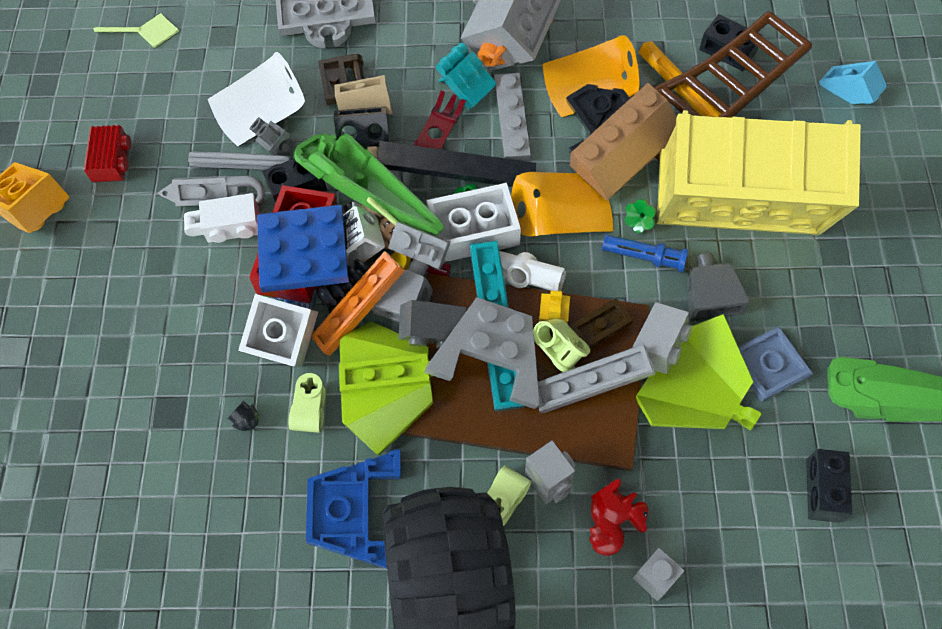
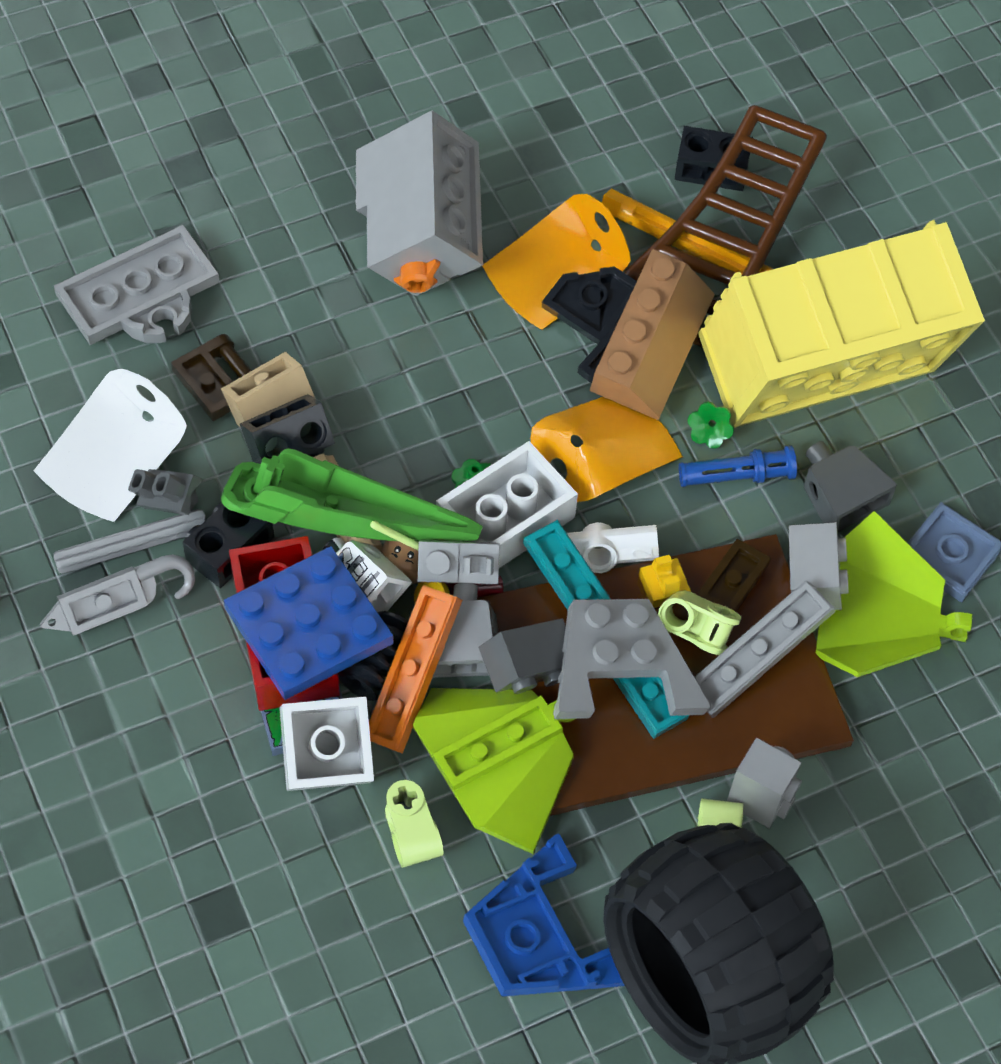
camera: 30 degrees left, 5 degrees down
white brick [184,193,260,243] -> none
black plate [227,400,259,431] -> none
black tile [377,141,536,187] -> none
dark red piece [413,90,466,149] -> none
teal piece [436,43,497,110] -> none
light grey plate [494,72,531,161] -> none
red animal [589,478,649,556] -> none
light grey brick [633,548,684,601] -> none
medium azure slope [819,61,887,104] -> none

